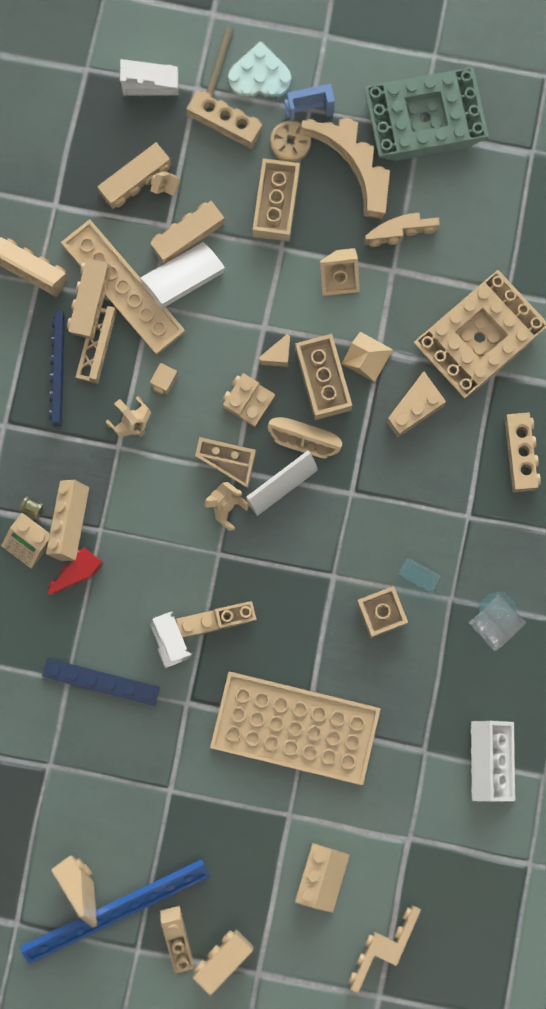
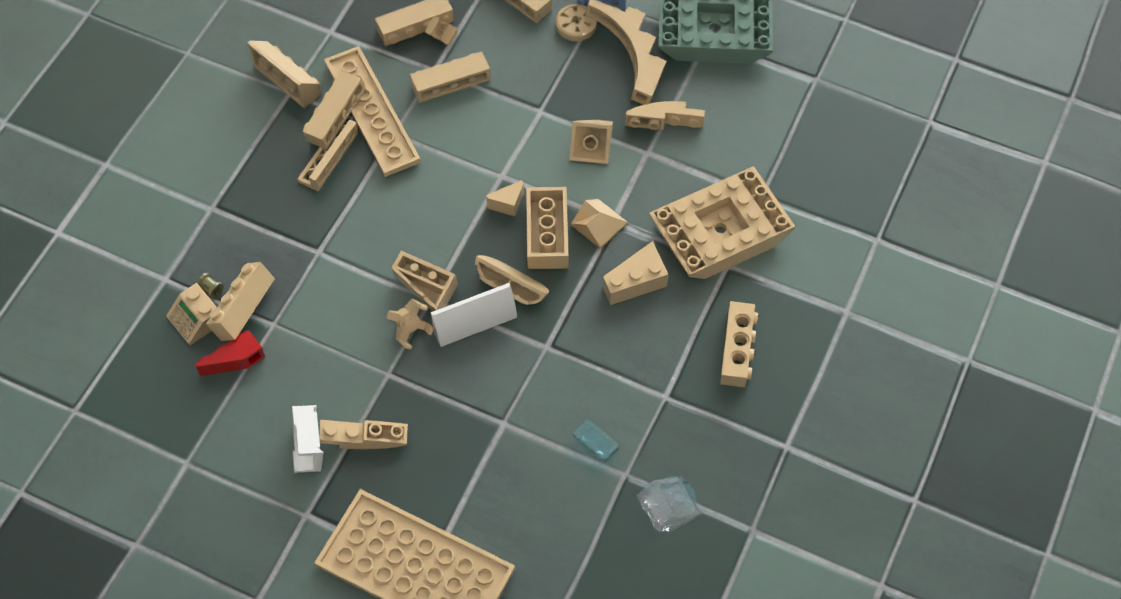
camera: 15 degrees right, 20 degrees down
dark blue plate [42,658,160,706] -> none
dark blue plate [49,311,65,426] -> none
tan piece [106,396,151,437] -> none
white slope [140,242,225,309] -> none
tan brick [150,363,178,395] -> none
tan plate [222,373,275,427] -> none
tan brick [253,158,300,242] -> none
tan brick [356,586,408,638] -> none

